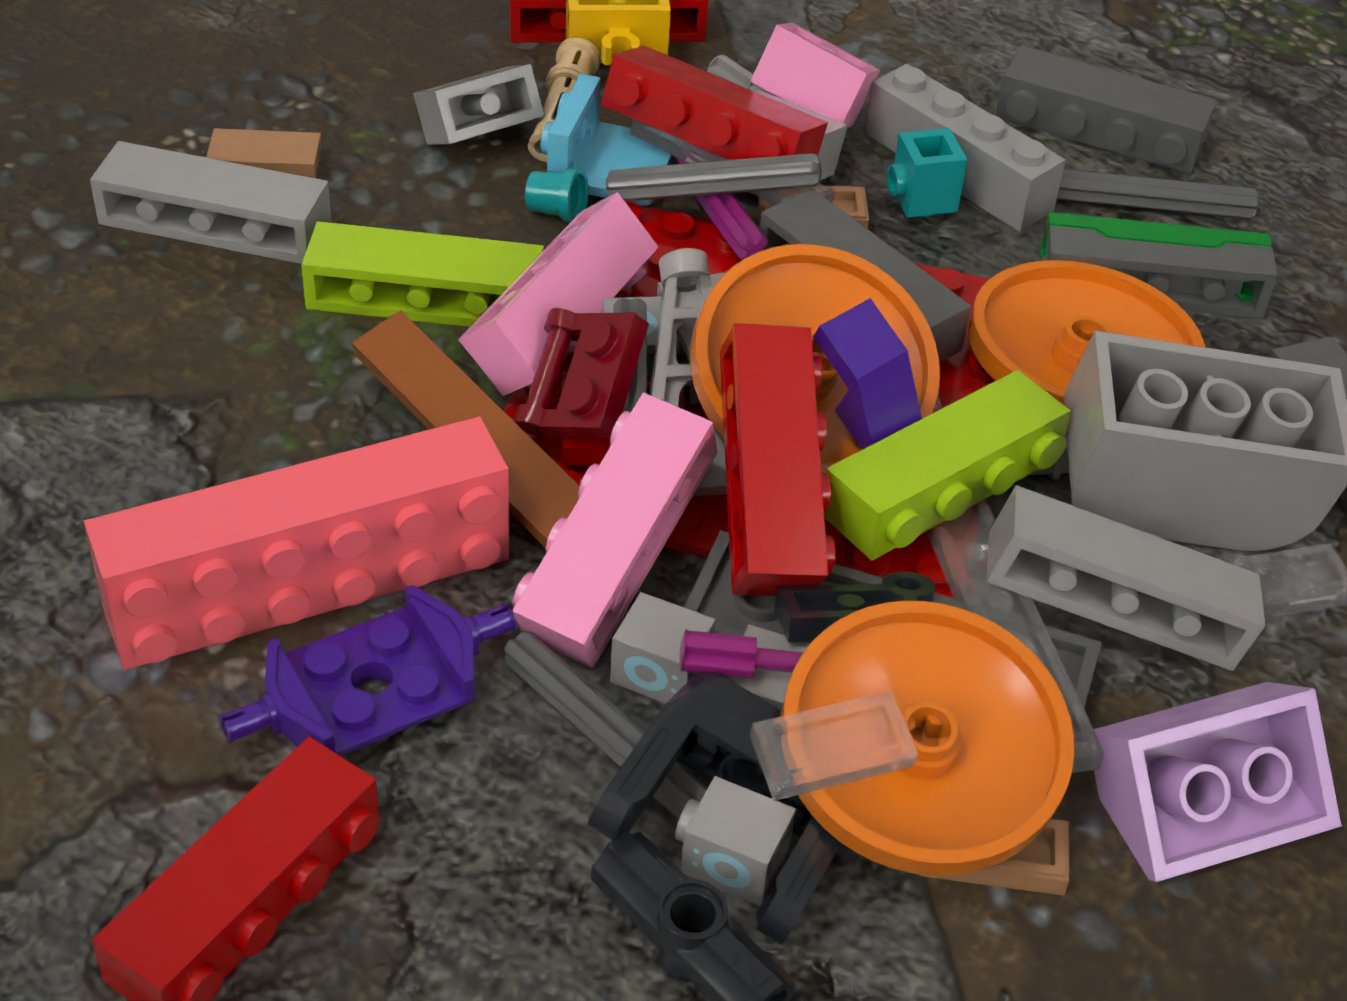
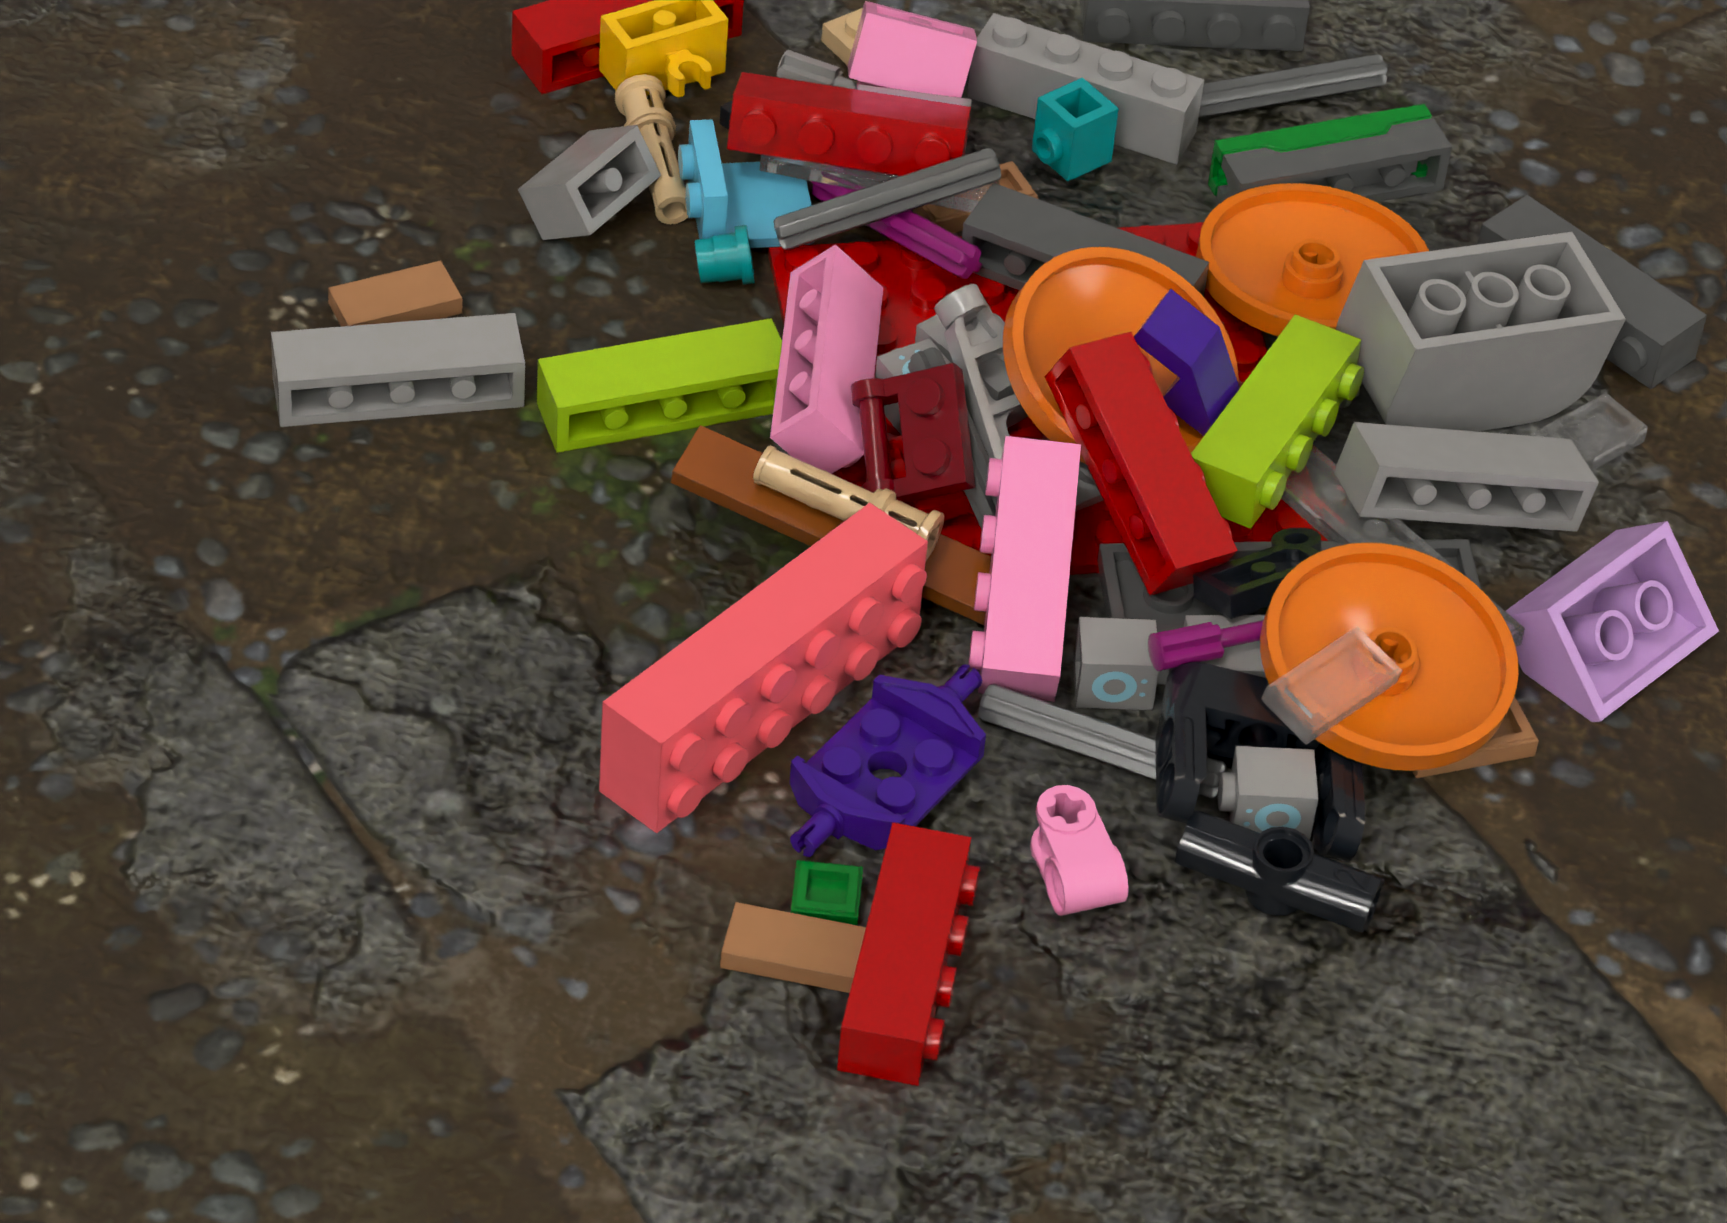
camera: 25 degrees left, 0 degrees up
none -> medium nougat tile [720,902,866,993]
none -> tan pin [753,445,945,561]
none -> green tile [791,860,863,925]
none -> bright pink piece [1030,785,1128,916]

